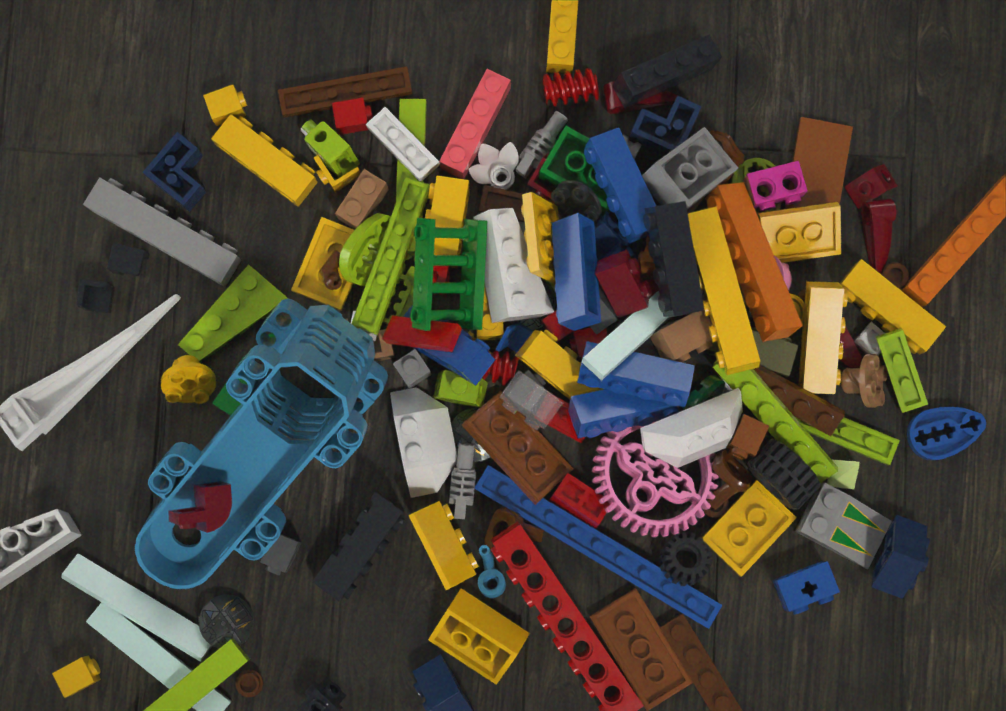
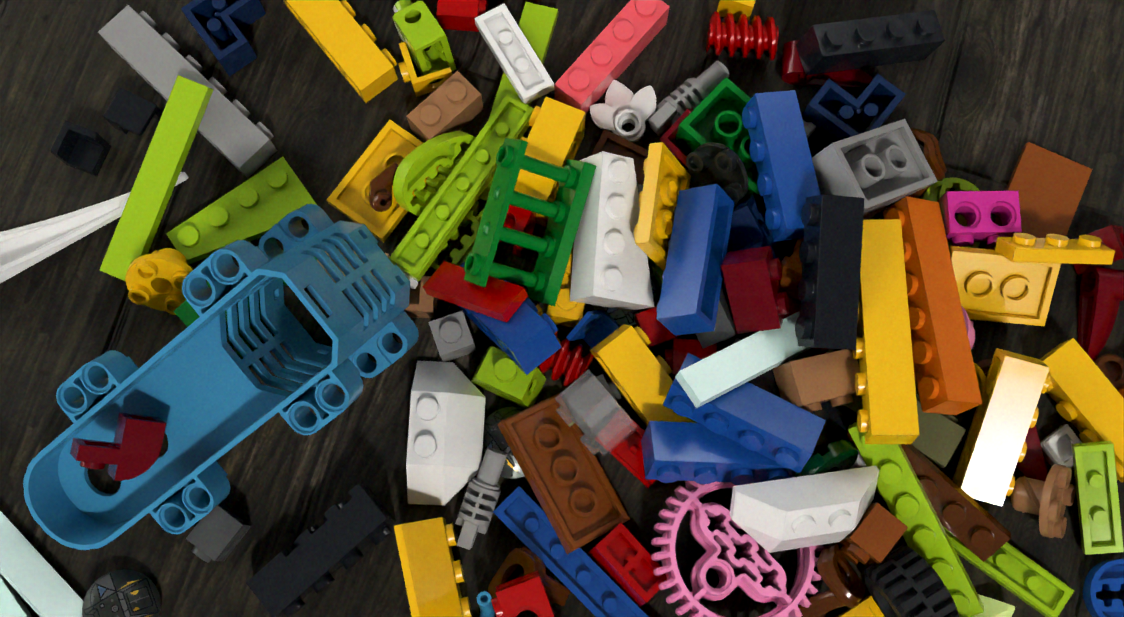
camera: 15 degrees right, 5 degrees down
none -> lime tile [100,75,213,281]
none -> yellow plate [995,233,1115,265]

